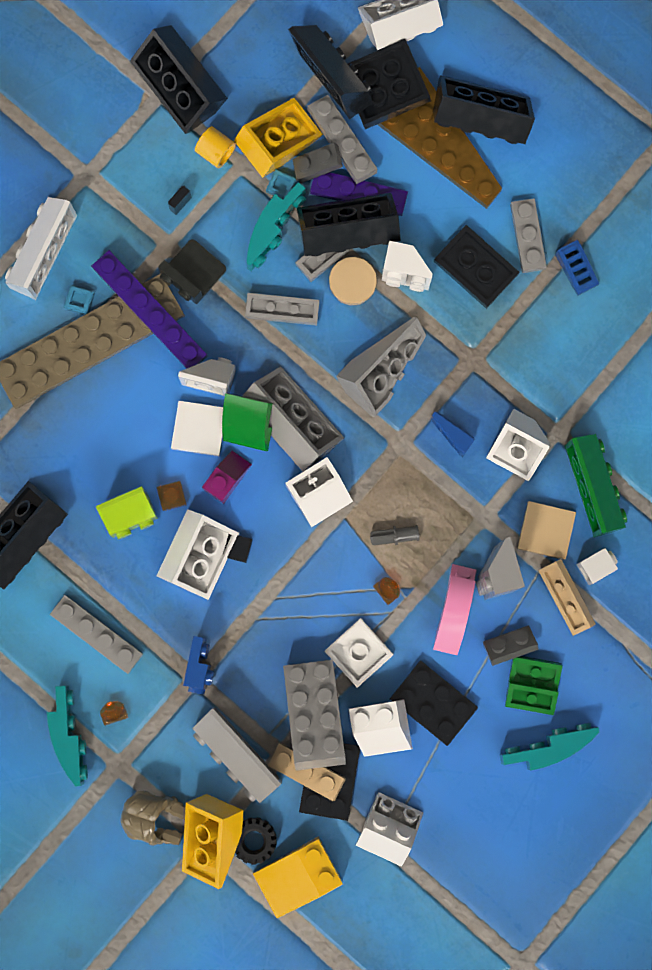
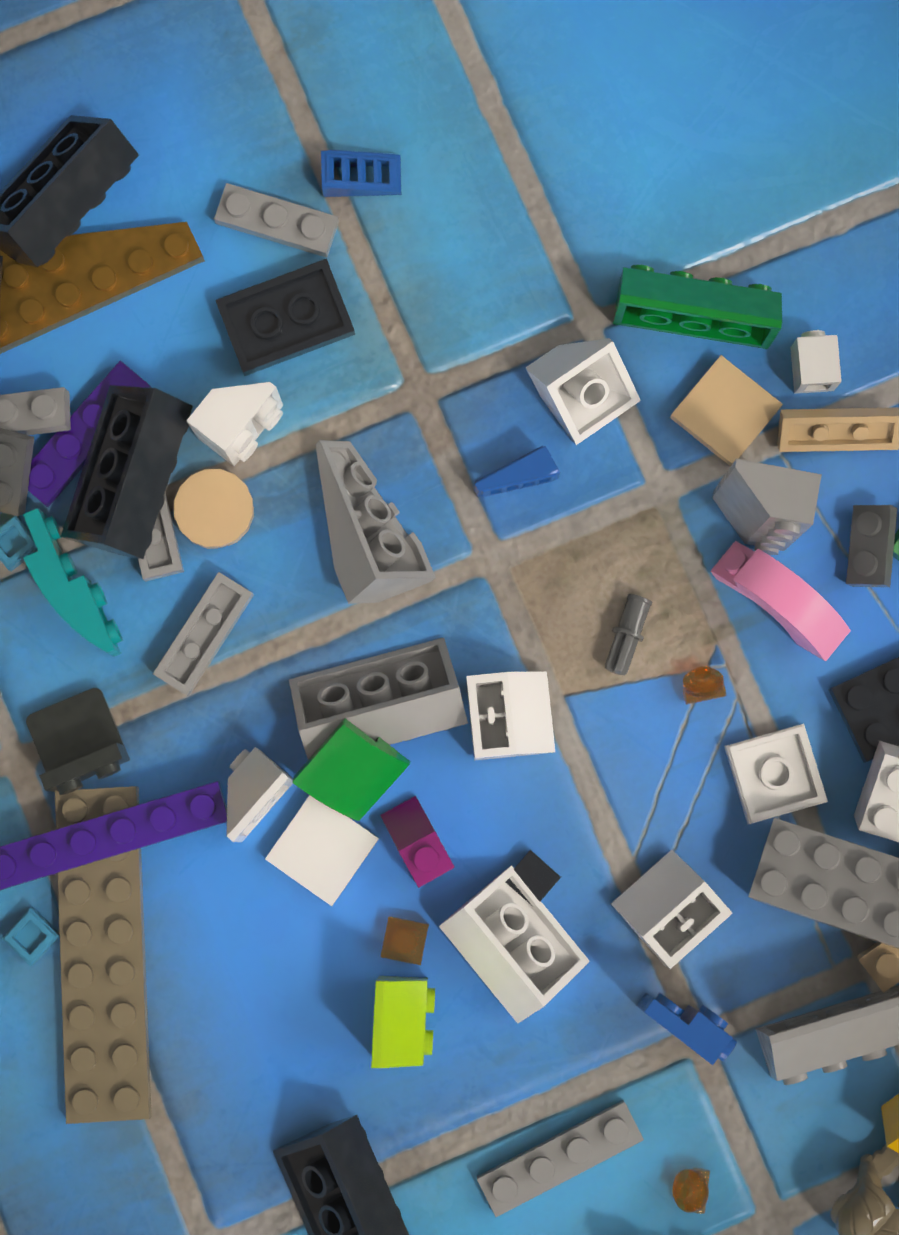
camera: 60 degrees left, 0 degrees up
none -> white slope [611,850,733,969]

